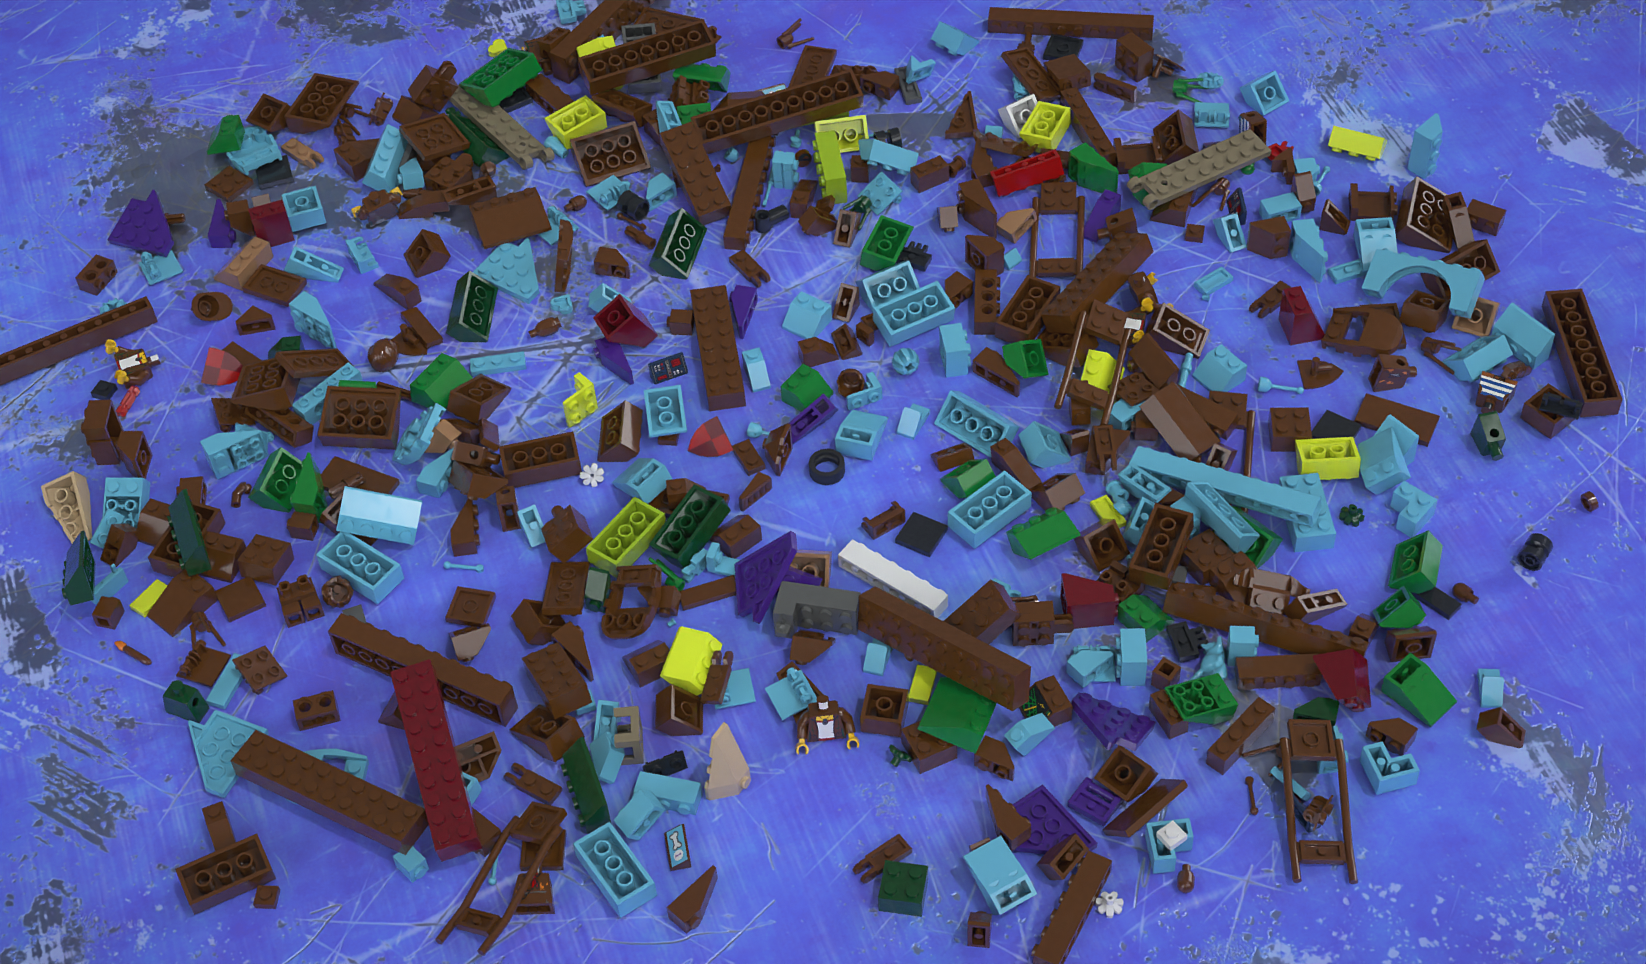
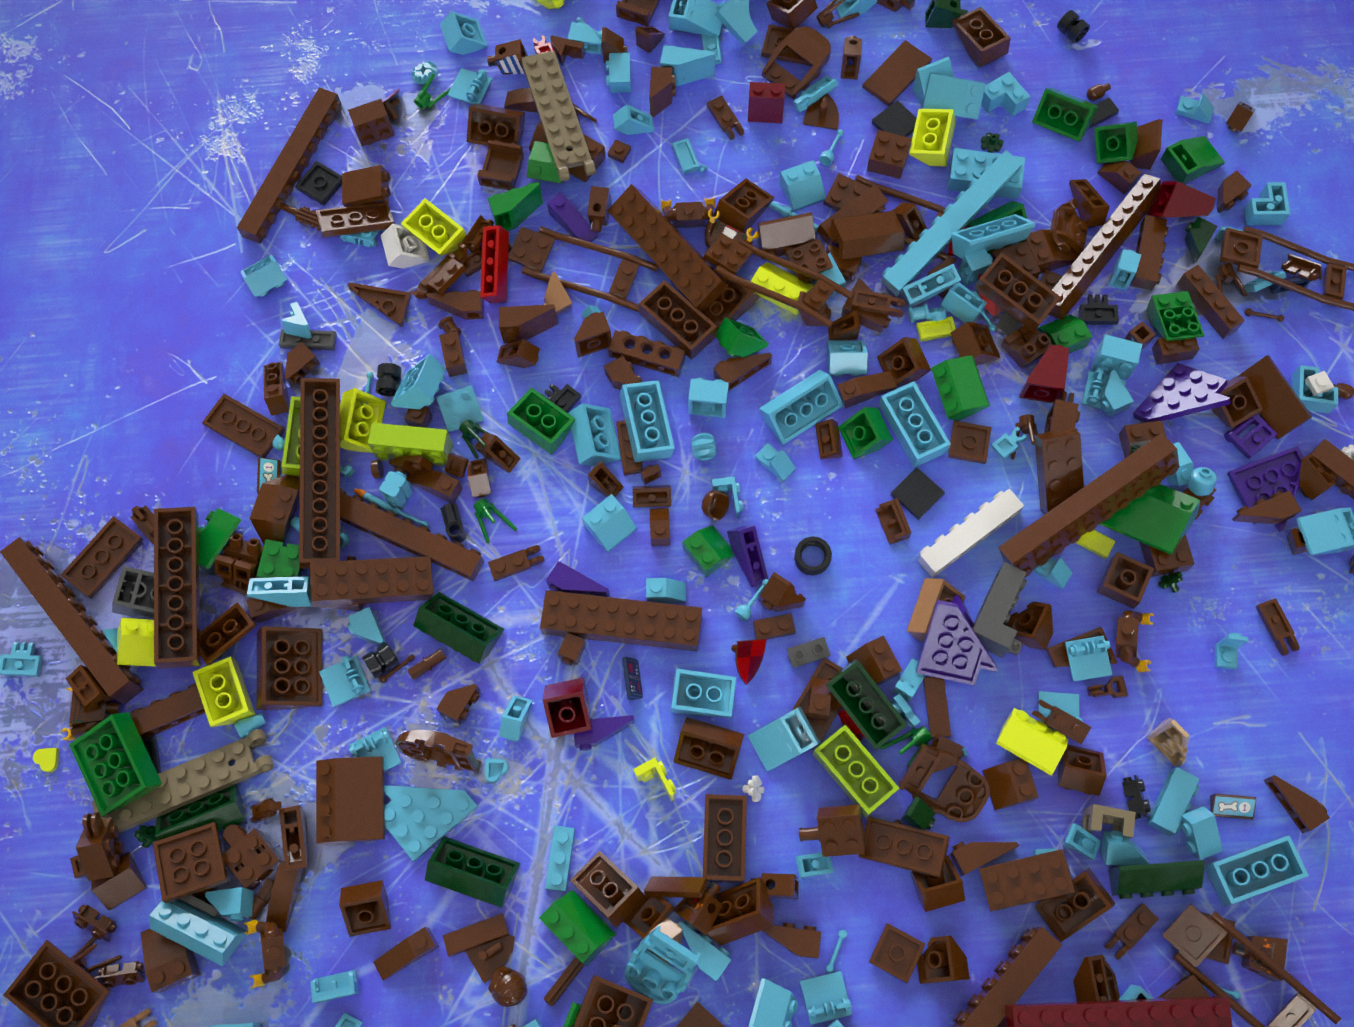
camera: 75 degrees left, 20 degrees up
reddish brown plant [528,317,562,338] -> none
reddish brown cylinder [564,195,587,212] -> none
reddish brown slope [739,472,772,511] -> none
reddish brown plant [776,18,814,49] -> none
medium azure slope [835,410,888,461] -> none
dark green brick [878,860,929,917] -> none
medium azure slope [985,125,1003,138] -> none
reddish brown brick [1060,87,1117,167] -> none
reddish brown hinge [1094,72,1137,103] -> none
medium azure animal [1189,636,1228,681] -> none
slope [1227,187,1247,225] -> none
none -> reddish brown slope [388,455,433,475]
none -> green plant [473,498,517,543]
none -> dark grey hinge [787,637,831,668]
none -> medium azure hinge [793,76,838,112]
none -> medium azure hinge [800,971,852,1025]
none -> reddish brown plate [948,420,991,464]
none -> slope [952,7,1011,67]
none -> reddish brown piece [1087,676,1128,698]
none -> medium azure head [1188,467,1217,496]
none -> medium azure bracket [1215,633,1248,670]

